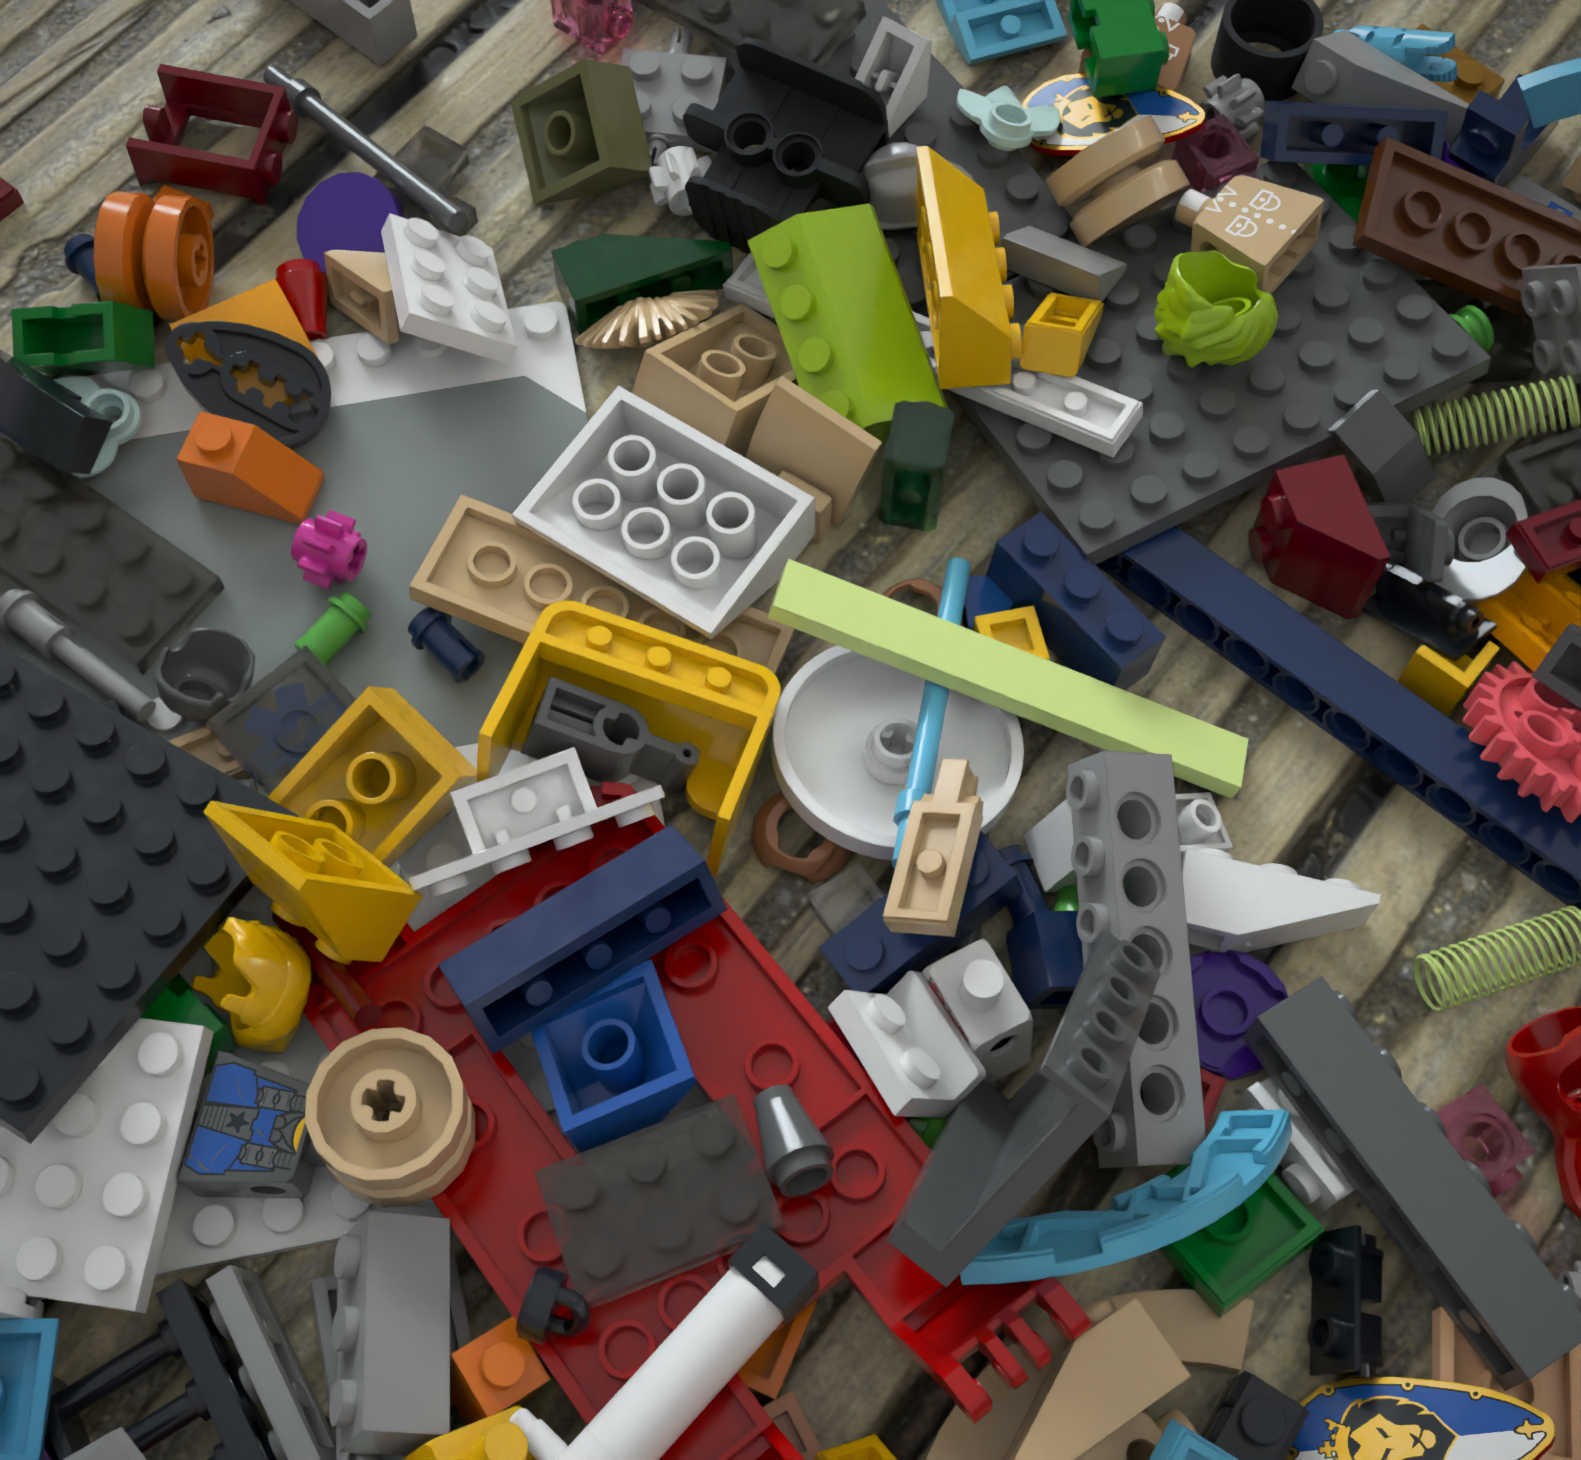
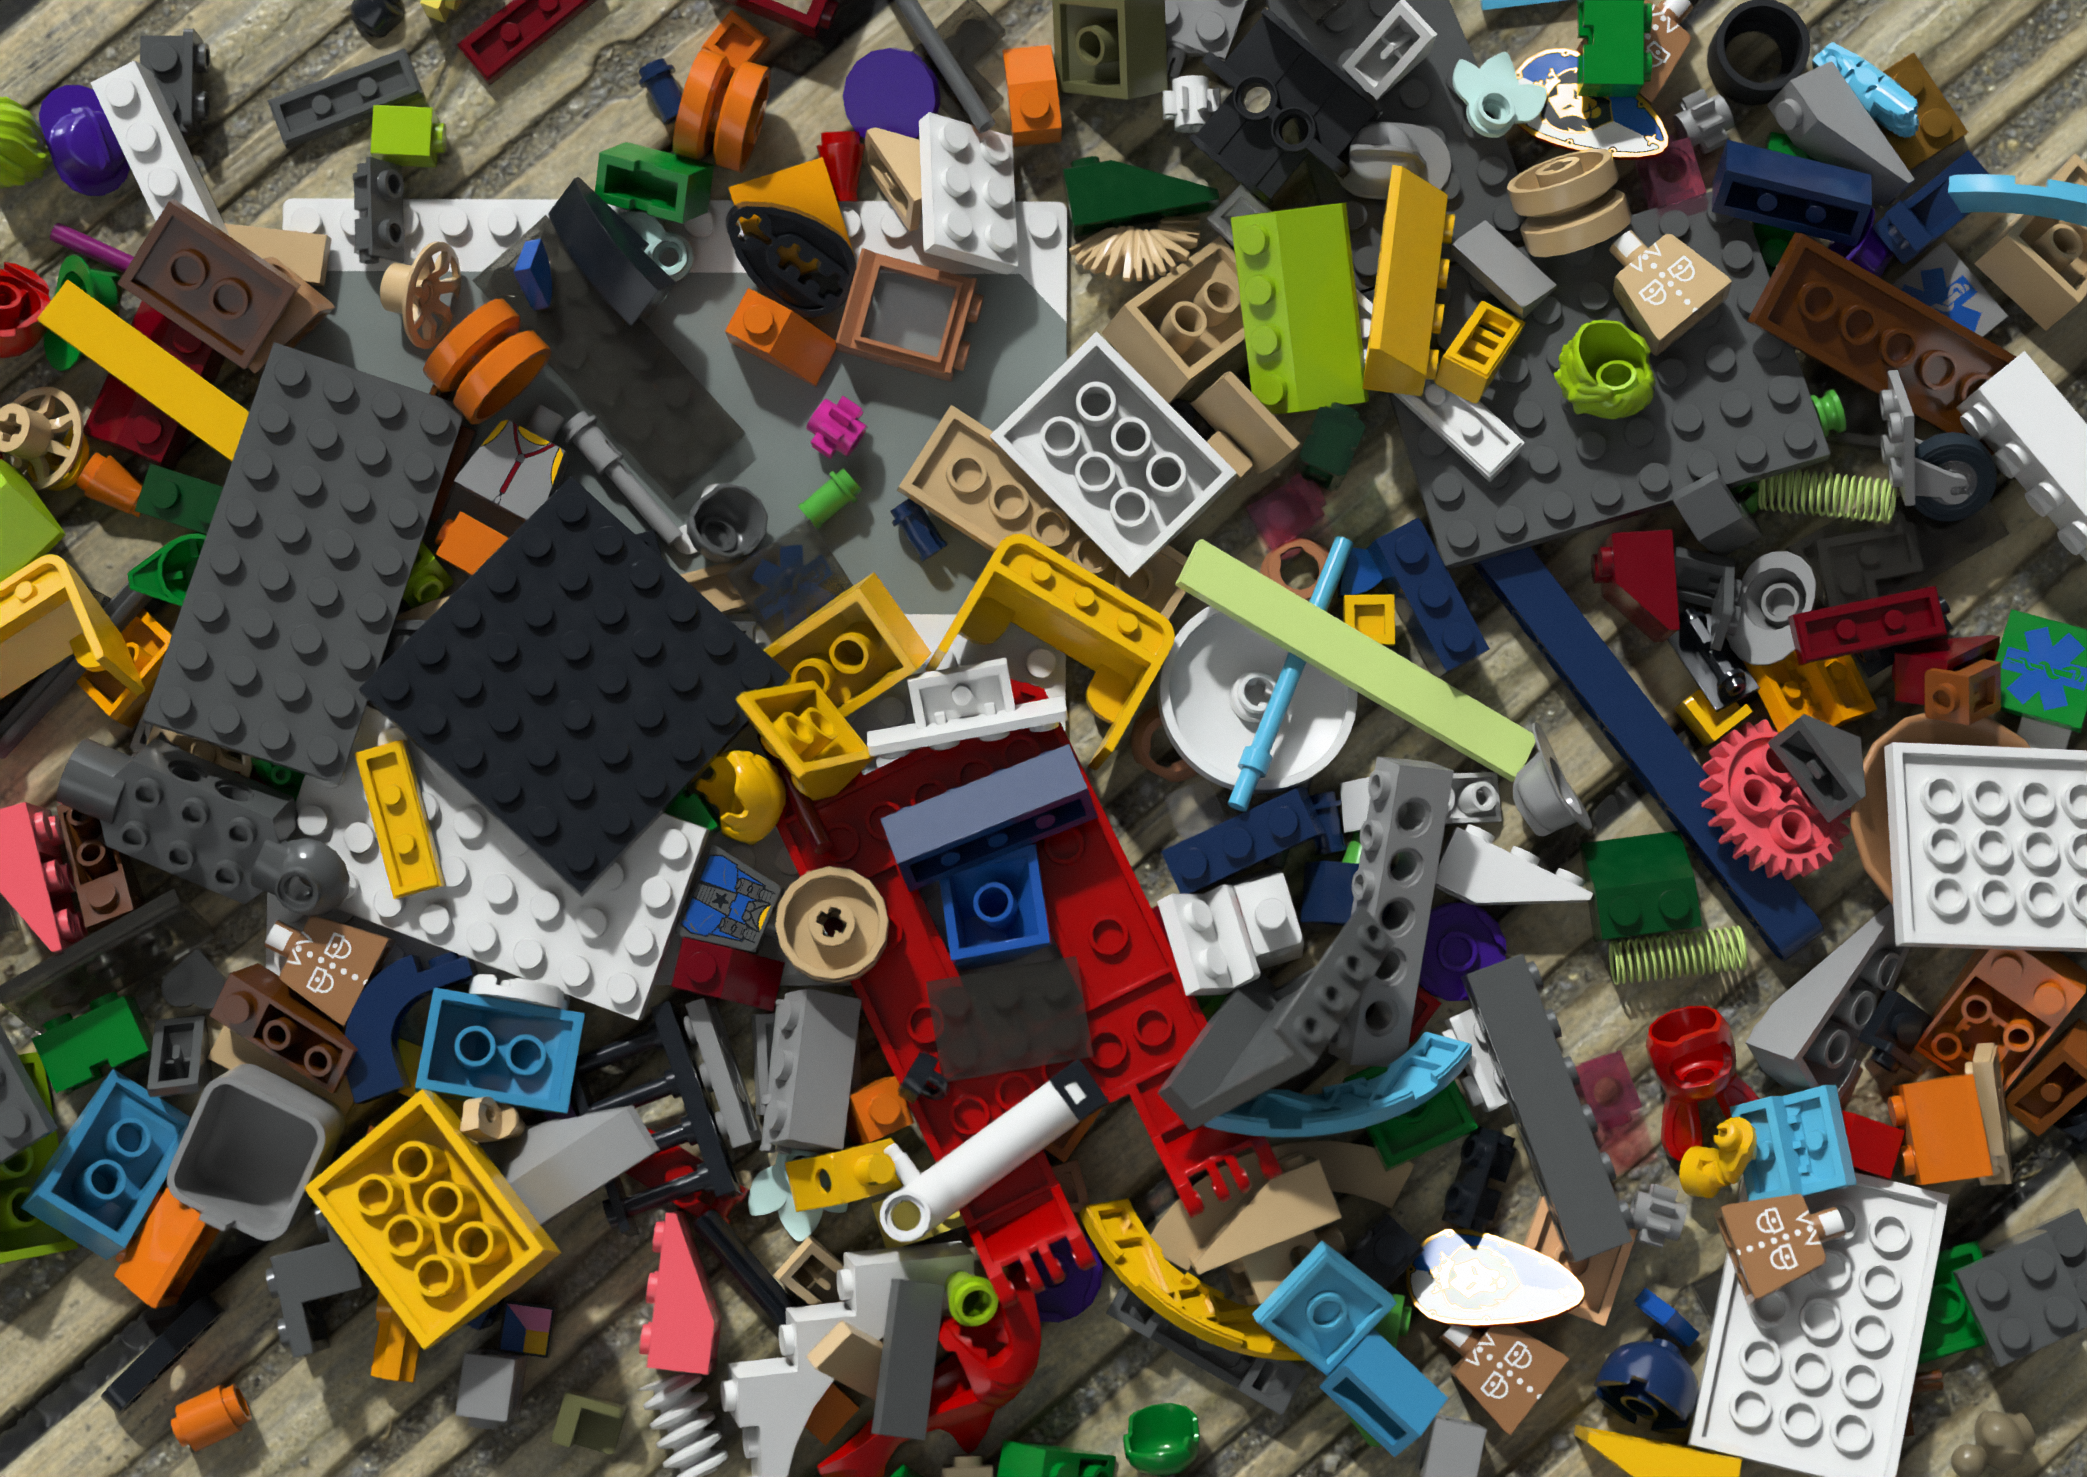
camera: 10 degrees right, 20 degrees up
dark grey piece [521,676,701,793] -> none
dark grey cone [753,1085,834,1197] -> none
tan hinge [883,759,984,937] -> none
none -> dark red slope [671,937,785,1012]
none -> window [835,248,984,382]
none -> orange slope [1002,45,1062,147]
none -> clear pink bracket [1246,473,1327,551]
none -> light grey piece [1513,722,1592,836]
none -> dark green slope [1580,830,1702,942]

